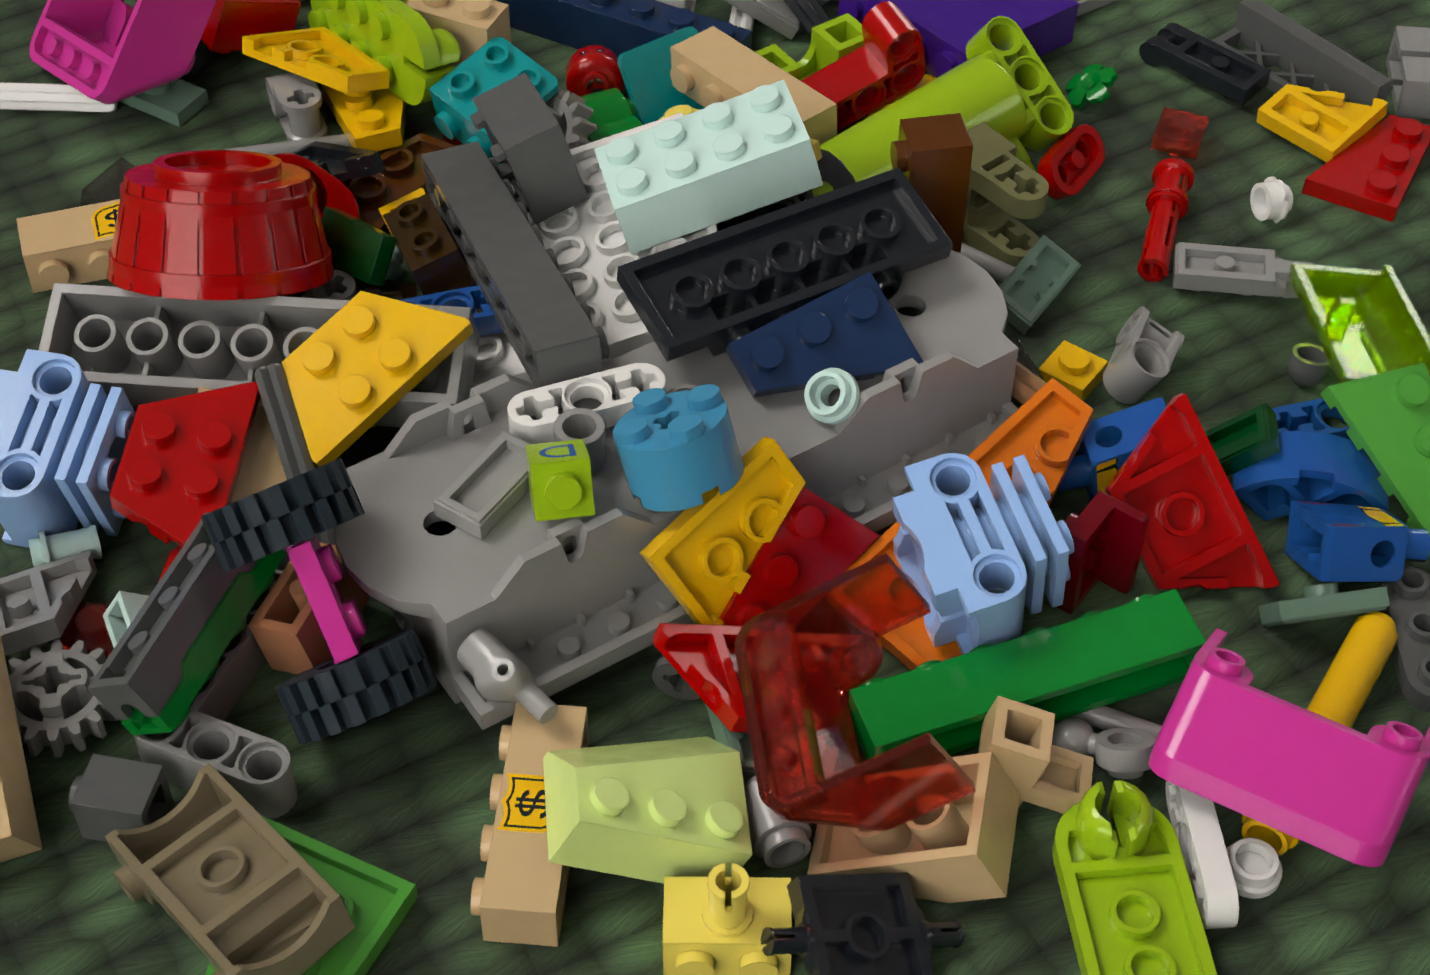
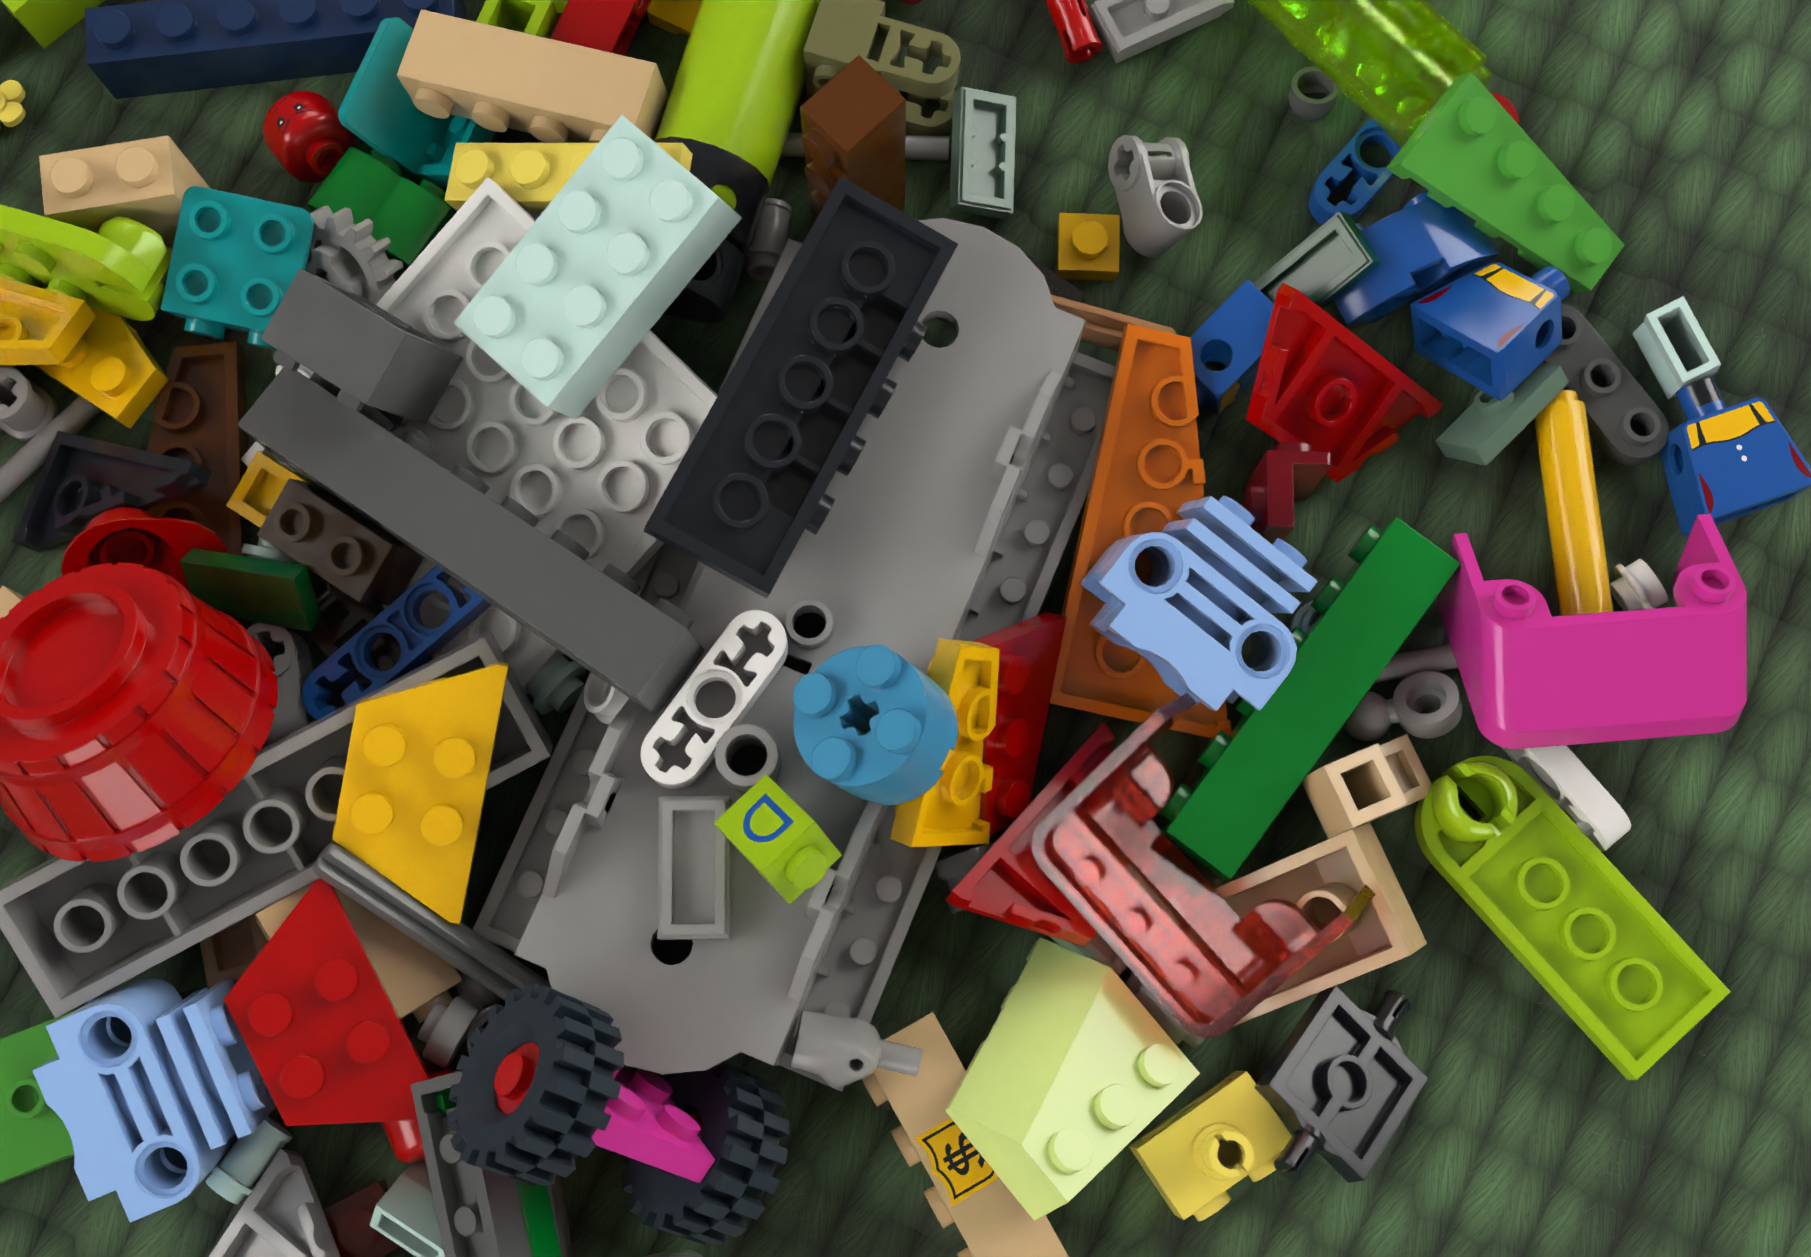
camera: 35 degrees left, 30 degrees up
dark blue wing [726,272,924,397] -> none
light aqua plate [804,368,860,424] -> none
white plate [1226,838,1283,899] -> none

